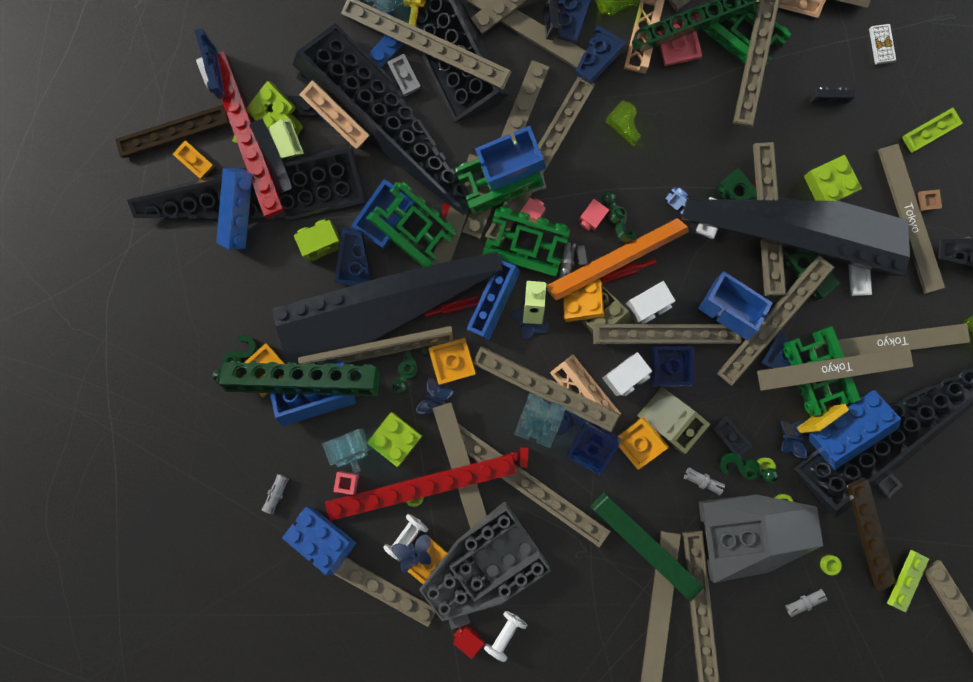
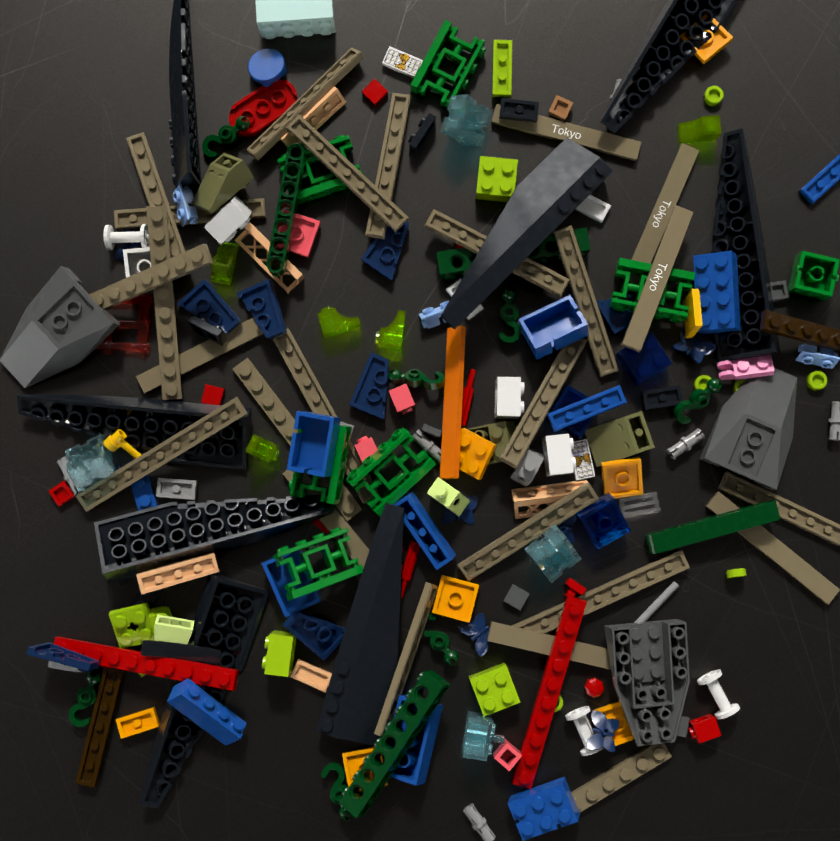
camera: 65 degrees left, 0 degrees up
none -> dark green piece [68,669,102,727]
none -> red tile [201,384,225,405]
none -> clear neon green arch [245,434,280,463]
none -> light nougat tile [290,658,332,693]
none -> dark blue wing [349,352,389,420]
none -> dark blue wing [361,222,409,281]
none -> red tile [362,79,388,106]
none -> dark tan tile [365,93,412,239]
none -> clear neon green arch [375,310,406,351]
none -> green fence [410,20,486,110]
none -> clear light blue brick [441,94,492,147]
none -> dark green piece [498,287,521,344]
none -> black plate [499,98,539,123]
none -> dark grey tile [503,584,530,611]
none -> light grey torso [510,447,544,487]
none -> blue tile [547,385,627,432]
none -> tile [571,439,595,480]
none -> red tile [584,677,604,698]
none -> clear blue brick [615,331,672,386]
none -> clear tile [618,492,661,518]
none -> light grey bar [634,581,679,623]
none -> bright pink hinge [717,355,775,380]
none -> lime tile [726,568,747,578]
none -> green brick [788,251,840,300]
none -> light blue hinge [795,343,840,369]

